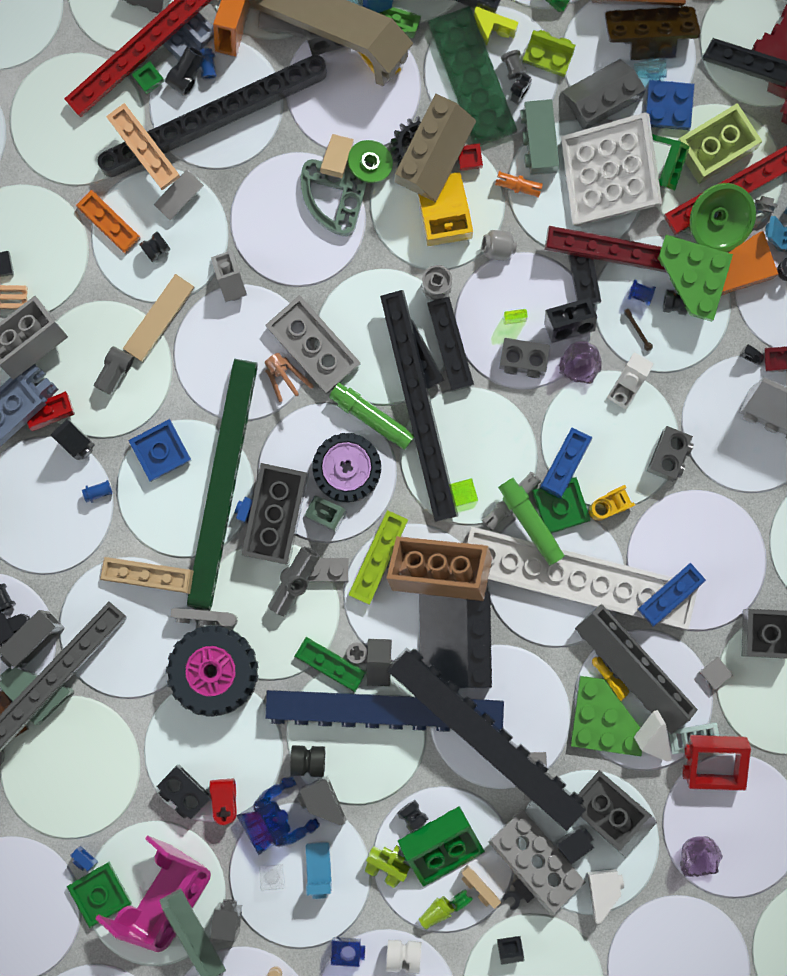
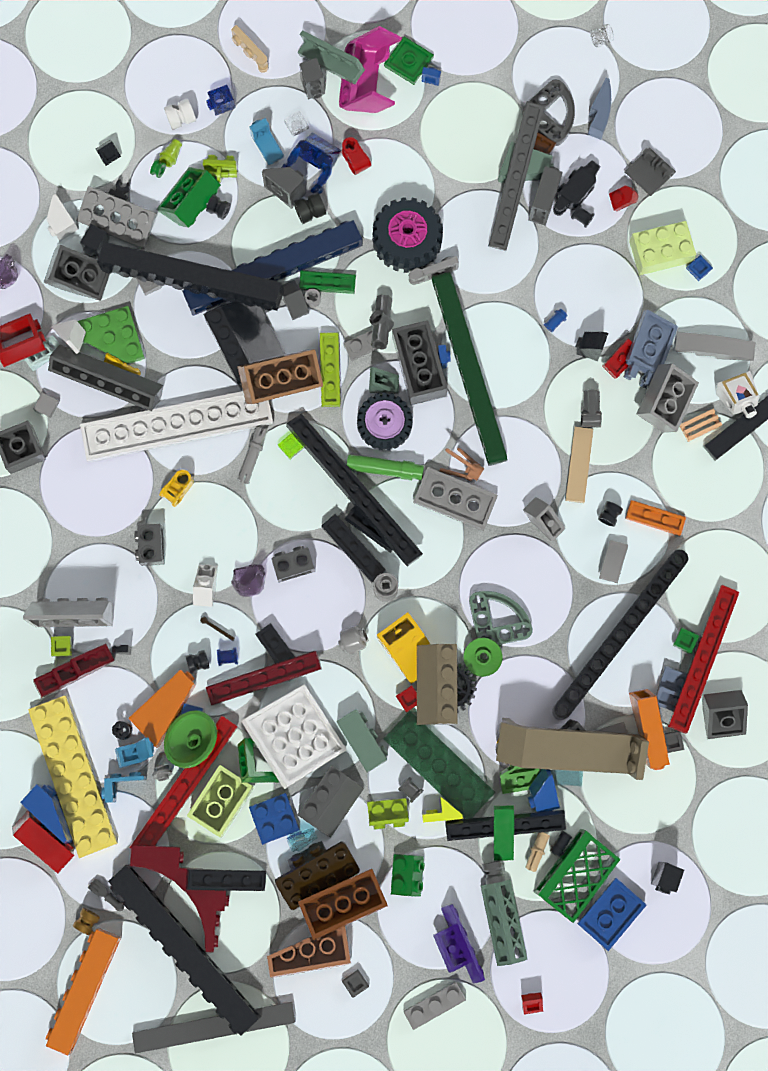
camera: 150 degrees right, 5 degrees down
tan tile [100,557,194,594] -> none
light nougat plate [106,103,180,190] -> none
blue plate [128,419,192,482] -> none
black brick [156,764,211,820] -> none
black piece [165,46,205,96] -> none
blue pin [200,48,217,79] -> none
tan tile [320,134,354,178] -> none
tan plate [461,864,501,909] -> none
orange pin [495,171,543,198] -> none
bright green piece [498,477,565,566] -> none
clear neon green tile [502,309,528,325] -> none
black plate [510,72,532,105] -> none
green tile [532,477,591,534] -> none
blue tile [540,427,593,499] -> none
black brick [544,298,597,343] -> none
blue tile [637,562,706,627] -> none
bright green plate [658,235,733,322] -> none

